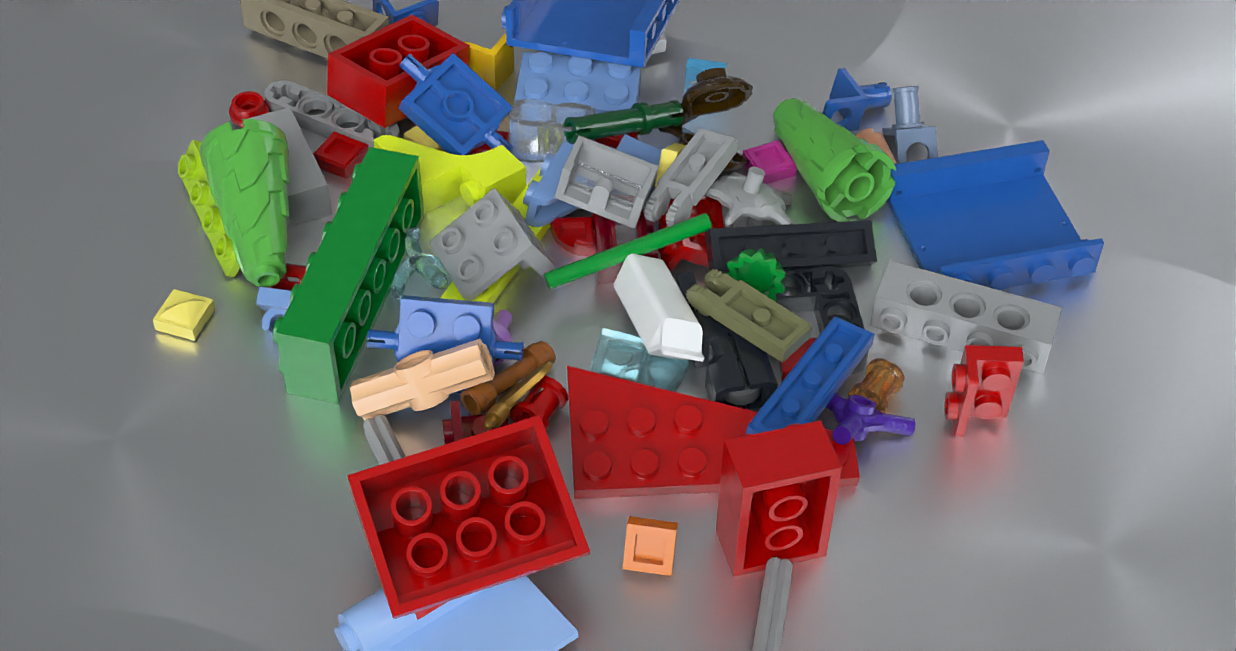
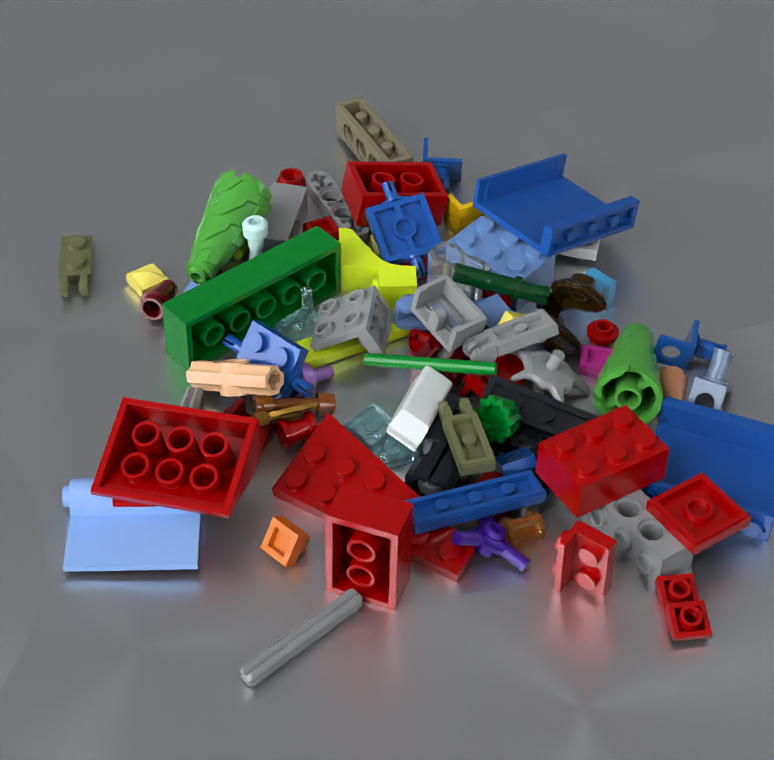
camera: 35 degrees right, 5 degrees down
none -> olive hinge [59,235,93,297]
none -> dark red cone [140,280,178,320]
none -> light aqua piece [242,215,268,260]
none -> blue tile [495,446,537,476]
none -> red brick [535,405,670,518]
none -> red plate [587,319,619,348]
none -> red tile [646,472,751,555]
none -> red slope [654,573,712,641]

